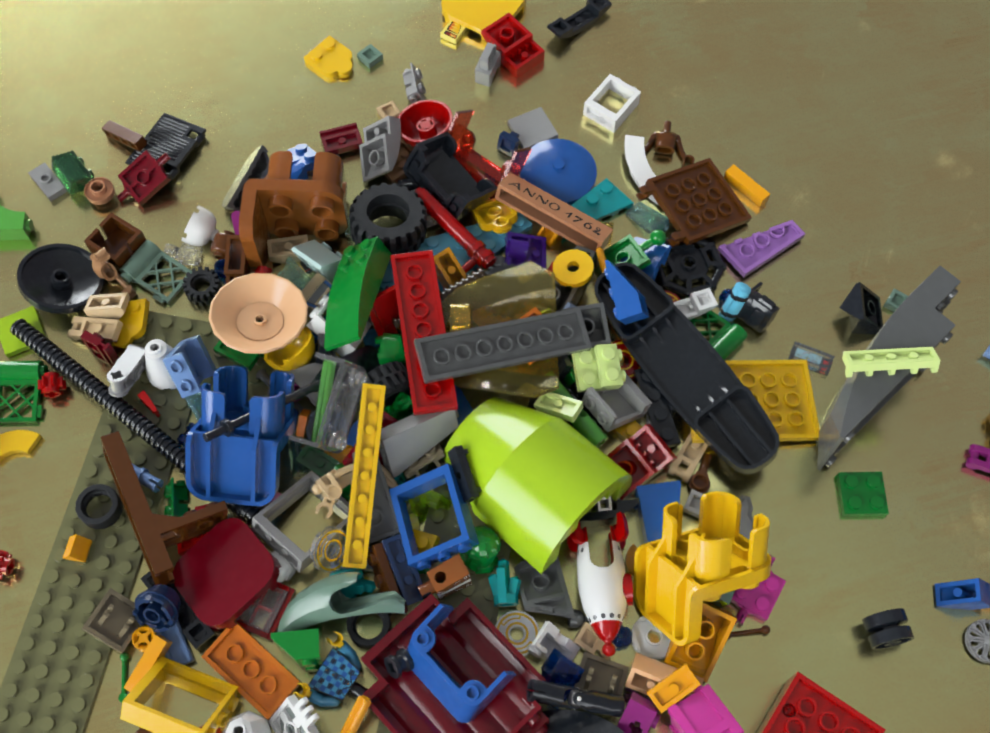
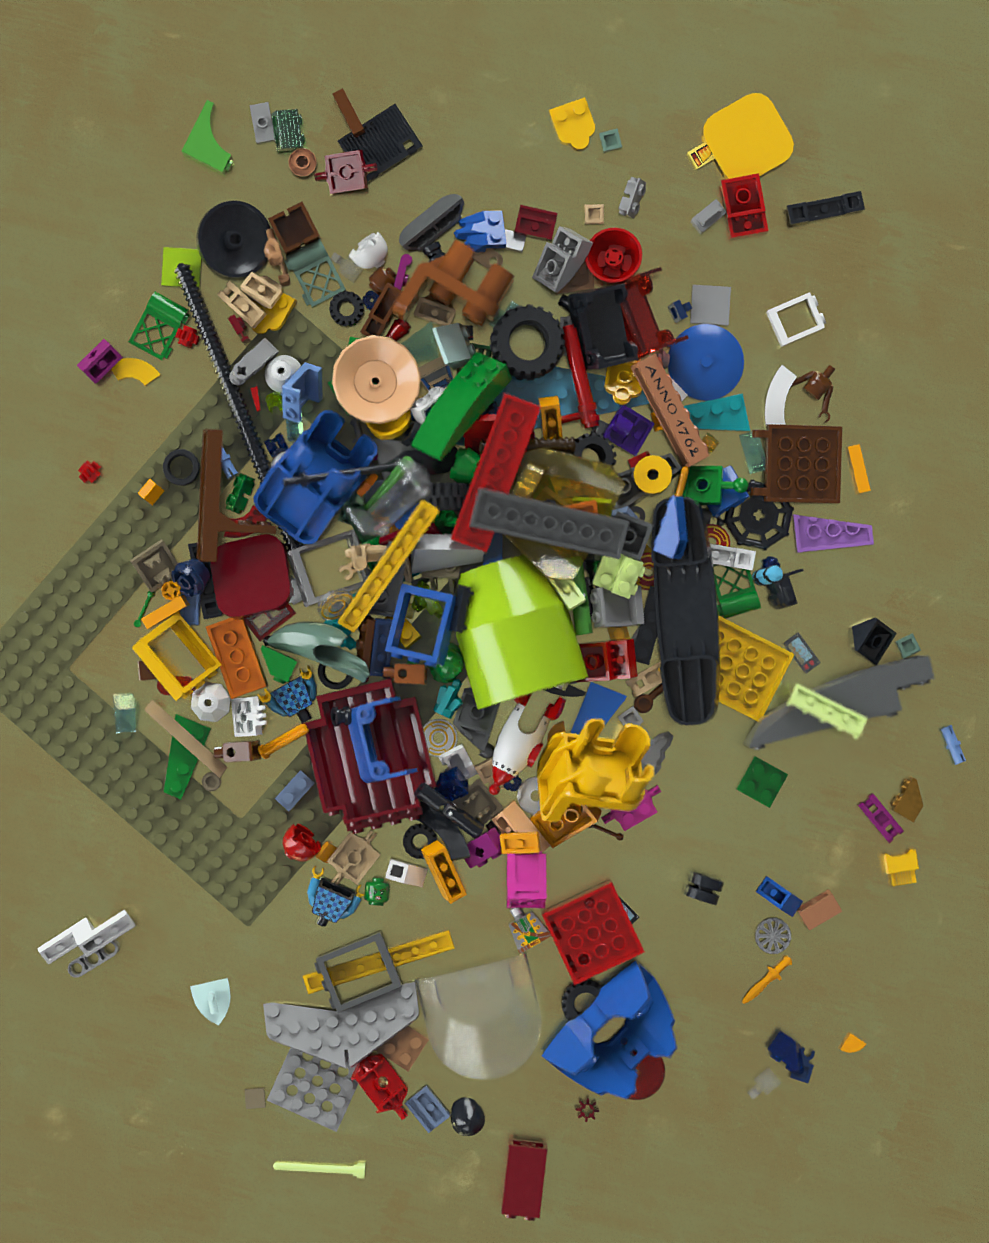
camera: 30 degrees right, 25 degrees up
none -> clear neon green plate [266,392,283,412]

